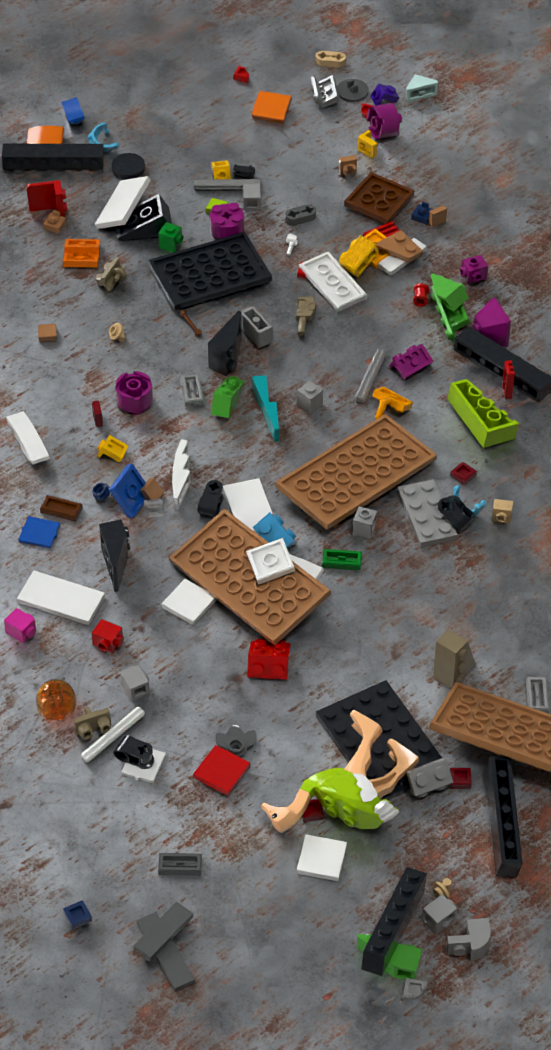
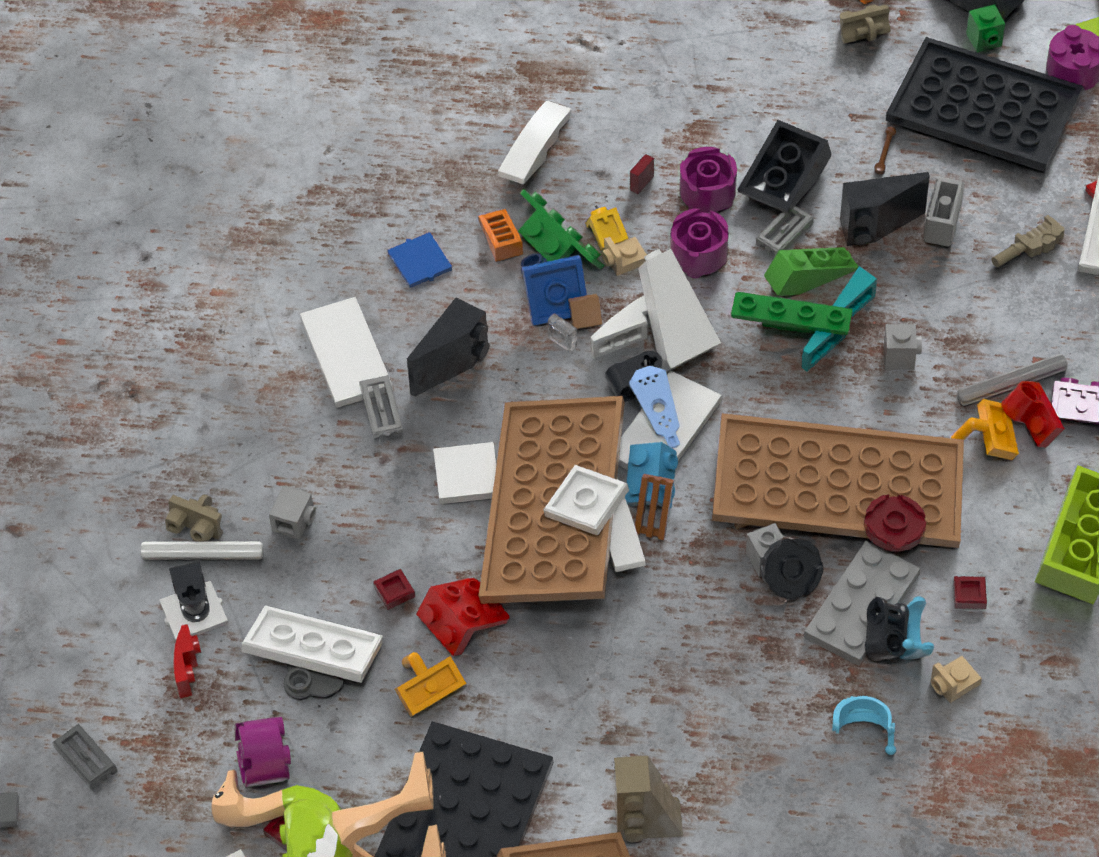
camera: 50 degrees right, 5 degrees up
dark pink brick [4,608,36,644] -> none
clear orange cylinder [36,679,76,720] -> none
medium nougat tile [38,323,57,342] -> none
reddish brown tile [40,495,83,522] -> none
red brick [92,619,124,653] -> none
tan plate [109,323,126,342] -> none
red tile [193,745,250,796] -> none
green tile [322,549,362,571] -> none
none -> red slope [173,624,201,699]
none -> magenta brick [234,717,291,788]
none -> white tile [242,606,383,683]
none -> light grey tile [359,375,403,439]
none -> dark red tile [373,569,415,610]
none -> light orange plate [394,652,467,717]
none -> orange slope [478,209,523,262]
none -> green bracket [518,189,605,269]
none -> tan bracket [602,237,647,276]
none -> light blue piece [629,366,680,448]
none -> dark orange tile [635,474,674,540]
none -> white slope [638,249,721,373]
none -> magenta brick [670,209,729,278]
none -> green bracket [731,292,852,335]
none -> black slope [737,120,832,213]
none -> black tile [761,536,824,600]
none -> medium azure helmet [832,696,896,755]
none -> dark red tile [864,494,926,552]
none -> red plate [1001,381,1065,448]

